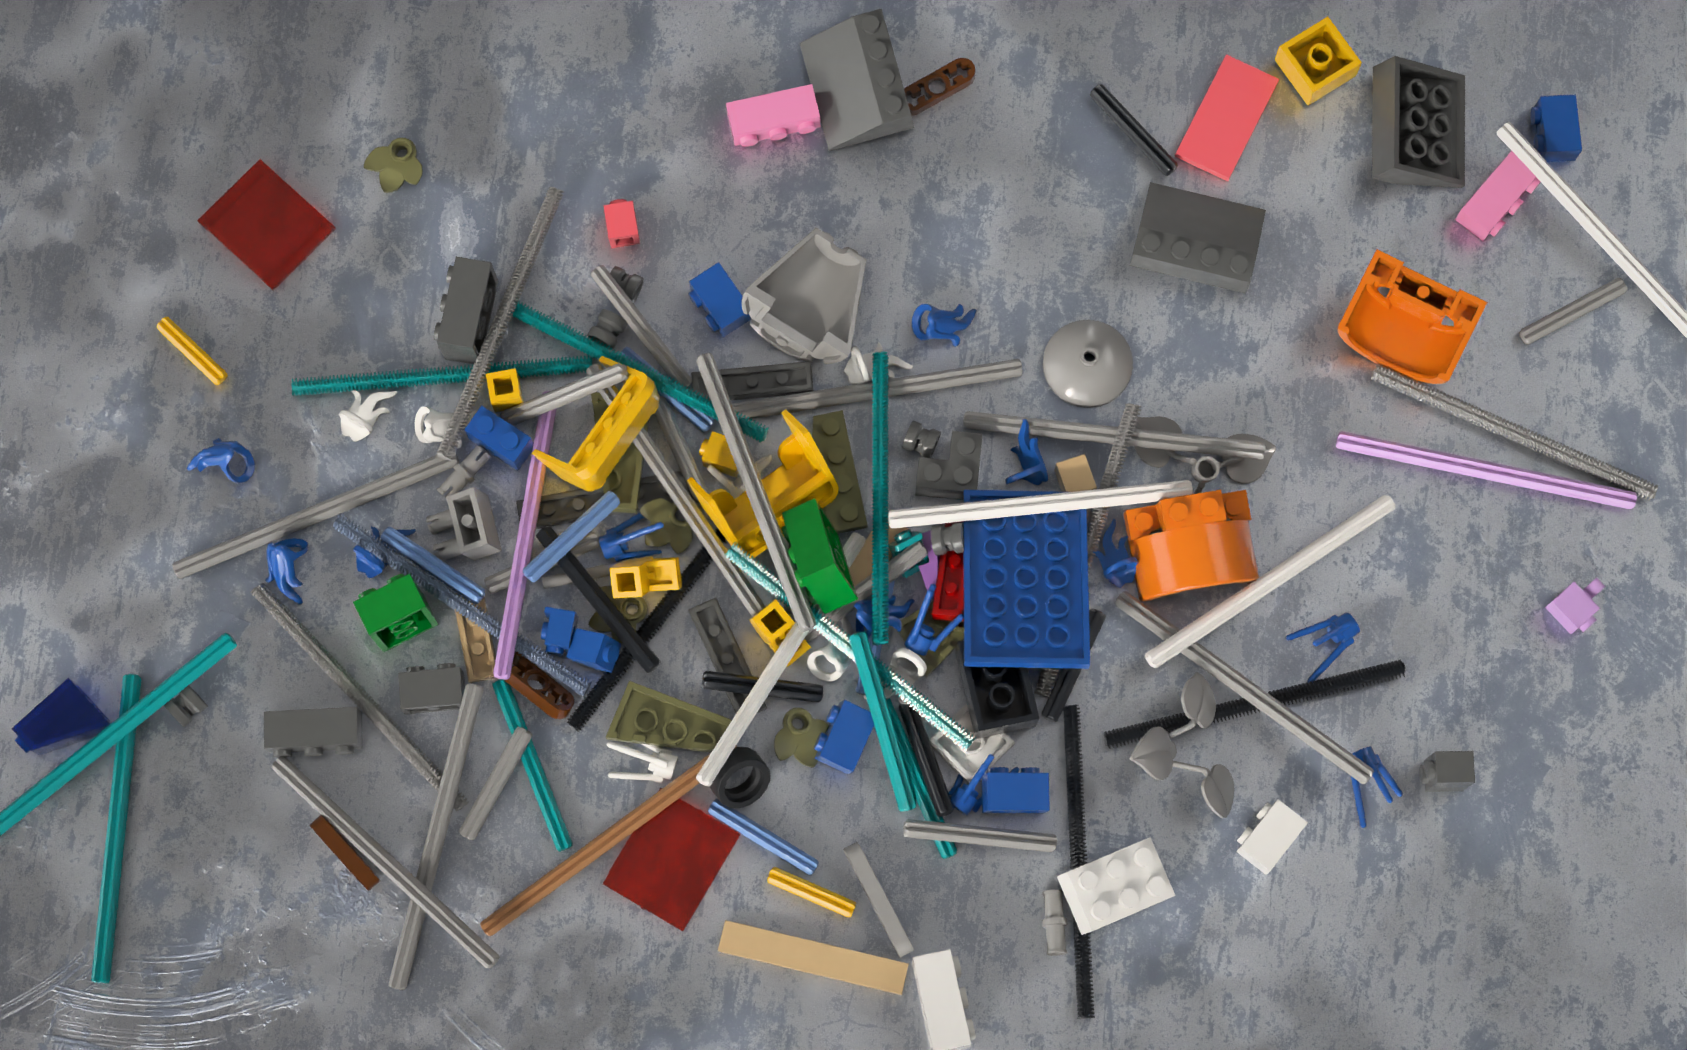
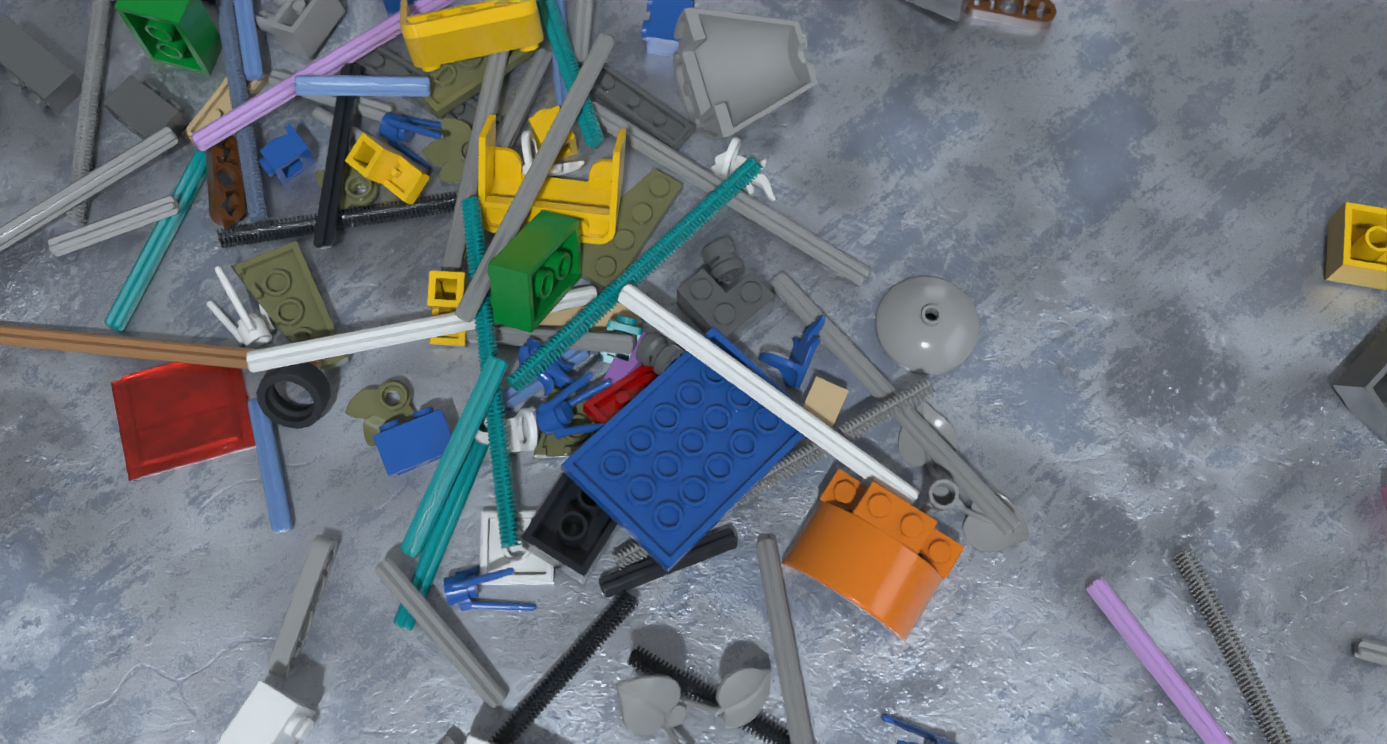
camera: 40 degrees right, 5 degrees down
blue brick [566,628,622,673] -> none
dark grey tile [688,597,767,714] -> none
black axle [701,671,823,703] -> none
tan tile [718,920,909,995] -> none
yellow axle [767,867,856,917] -> none
white piece [807,617,854,682] -> none
black axle [899,703,954,817] -> none
blue piece [912,304,977,347] -> none
blue brick [981,767,1050,814] -> none
black axle [1090,84,1178,176] -> none
blue piece [1092,519,1139,588] -> none
dark grey slope [1130,182,1266,294] -> none
white axle [1145,495,1396,668] -> none
coral tile [1175,54,1279,181] -> none
orange piece [1337,249,1488,384] -> none

